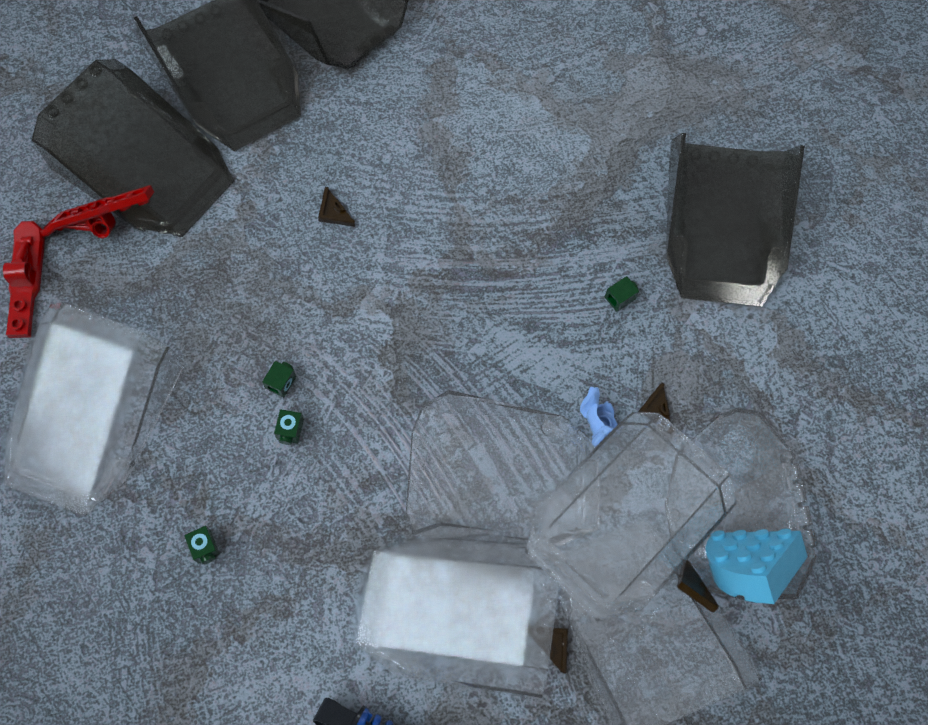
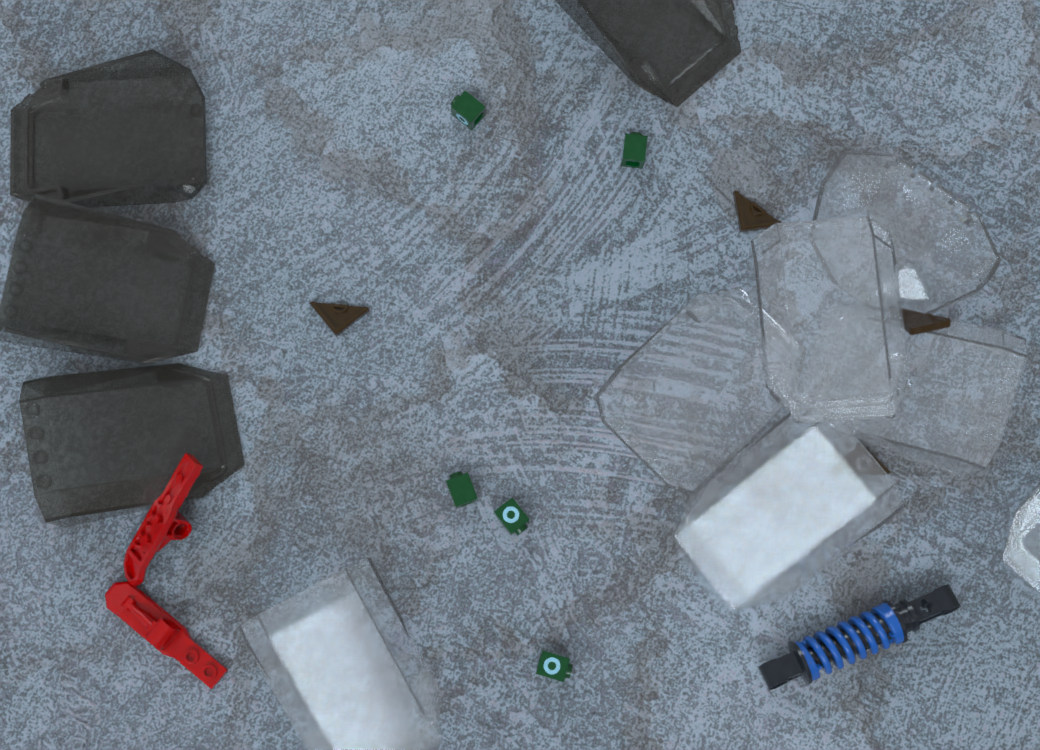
camera: 50 degrees left, 10 degrees up
light blue hair [580,387,623,447] -> none
medium azure brick [705,529,808,604] -> none
none -> dark green brick [451,91,486,131]

